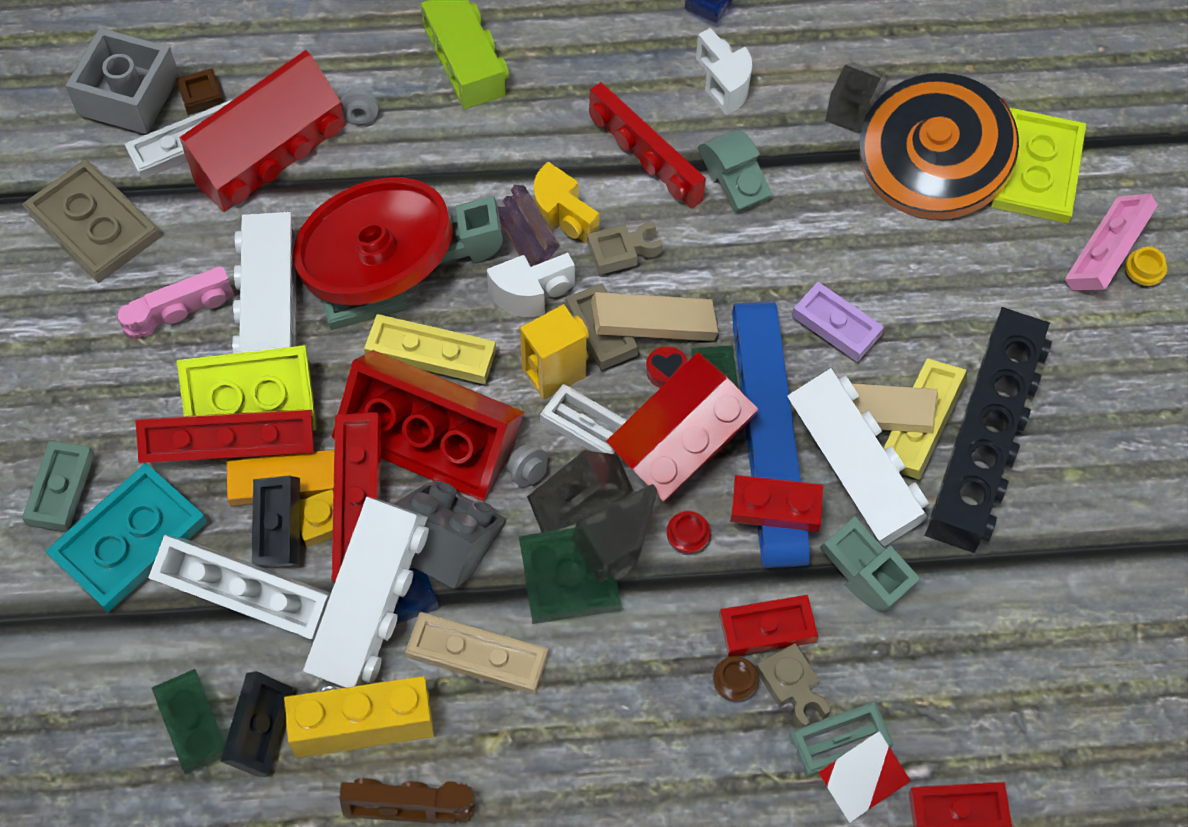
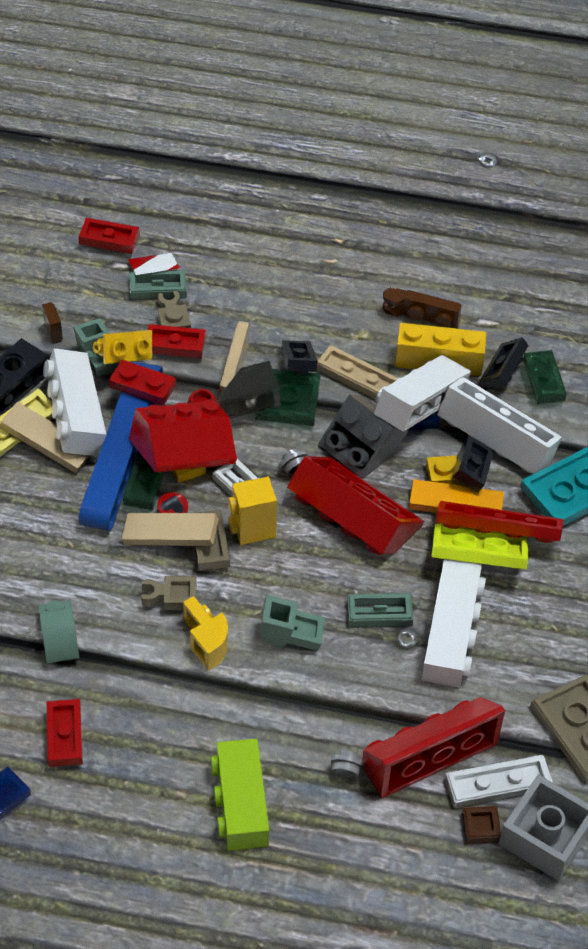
camera: 165 degrees left, 10 degrees down
bright pink hinge [116,266,235,340] -> none
red dish [293,177,453,305] -> none
red plate [331,412,381,584] -> none
light yellow plate [364,314,497,384] -> none
white brick [486,253,575,317] -> none
clear purple tile [498,185,560,267] -> none
clear smoke slope [527,450,634,534] -> none
red plate [588,82,706,209] -> none
white brick [696,28,752,115] -> none
reddish brown plate [713,656,759,702] -> none
lavender plate [792,282,884,362] -> none
none -> reddish brown tile [42,302,63,344]
none -> red plate [46,699,83,767]
none -> yellow hinge [93,330,152,364]
none -> tan tile [220,321,249,407]
none -> black plate [281,340,317,375]

